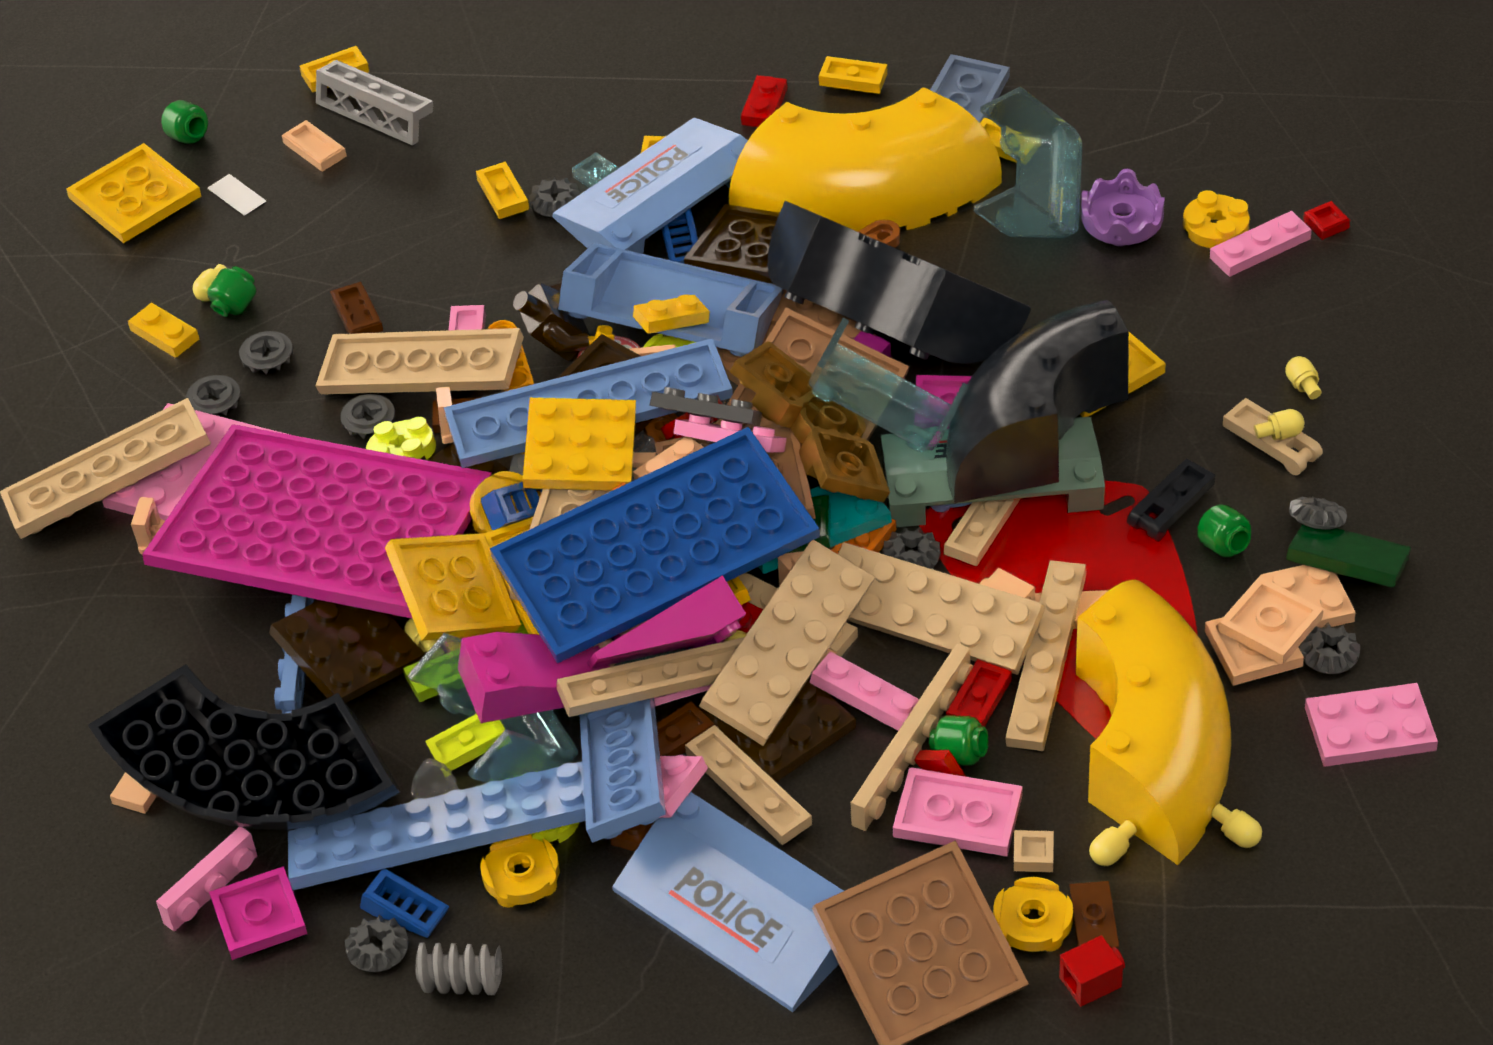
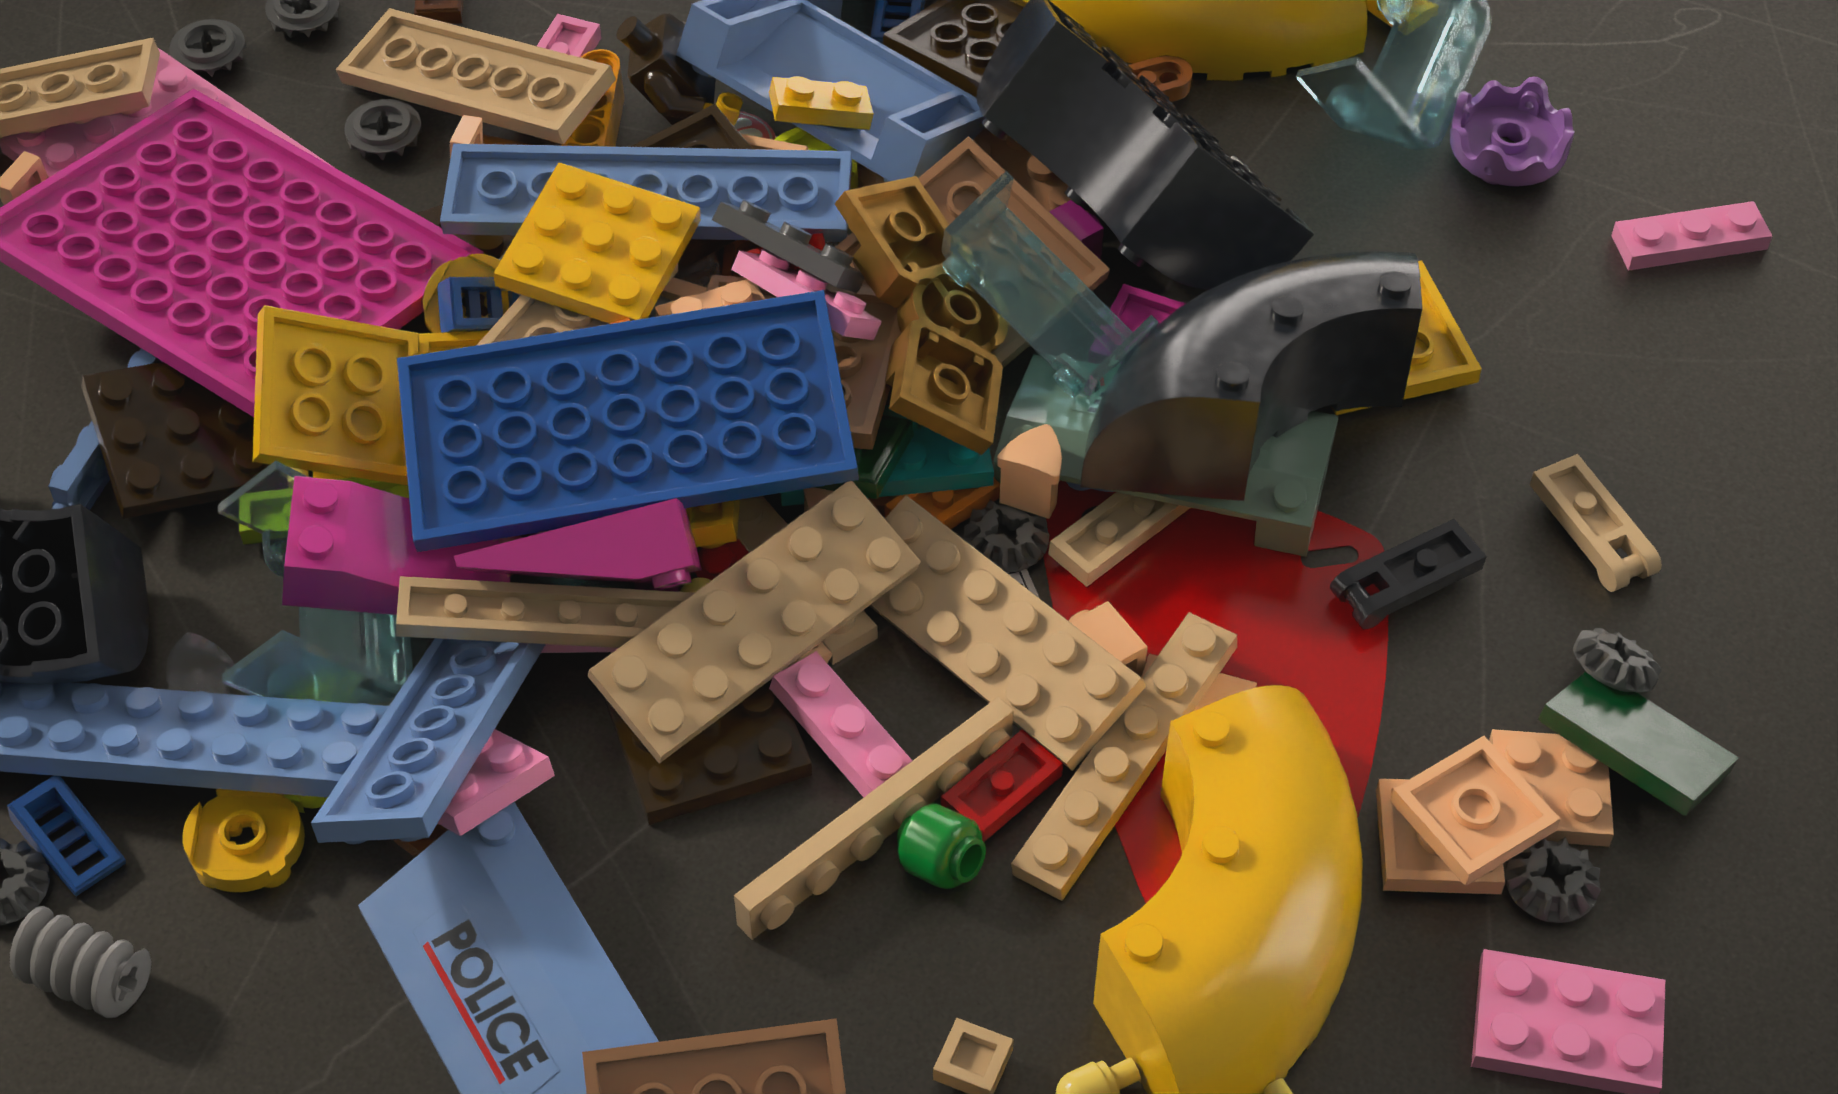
camera: 15 degrees right, 5 degrees up
neon yellow plate [366,417,436,460] -> none
neon yellow plate [425,714,510,775] -> none
reddish brown plate [657,701,714,756] -> none
tan plate [685,725,812,845] -> none
bright pink plate [893,767,1023,856] -> none
red tile [914,750,966,777] -> none
yellow plate [1183,190,1250,248] -> none
green head [1197,504,1251,557] -> none
light yellow cylinder [1254,409,1305,440] -> none
light yellow cylinder [1285,356,1322,400] -> none
red tile [1303,201,1350,240] -> none
none -> light nougat tile [997,424,1062,519]

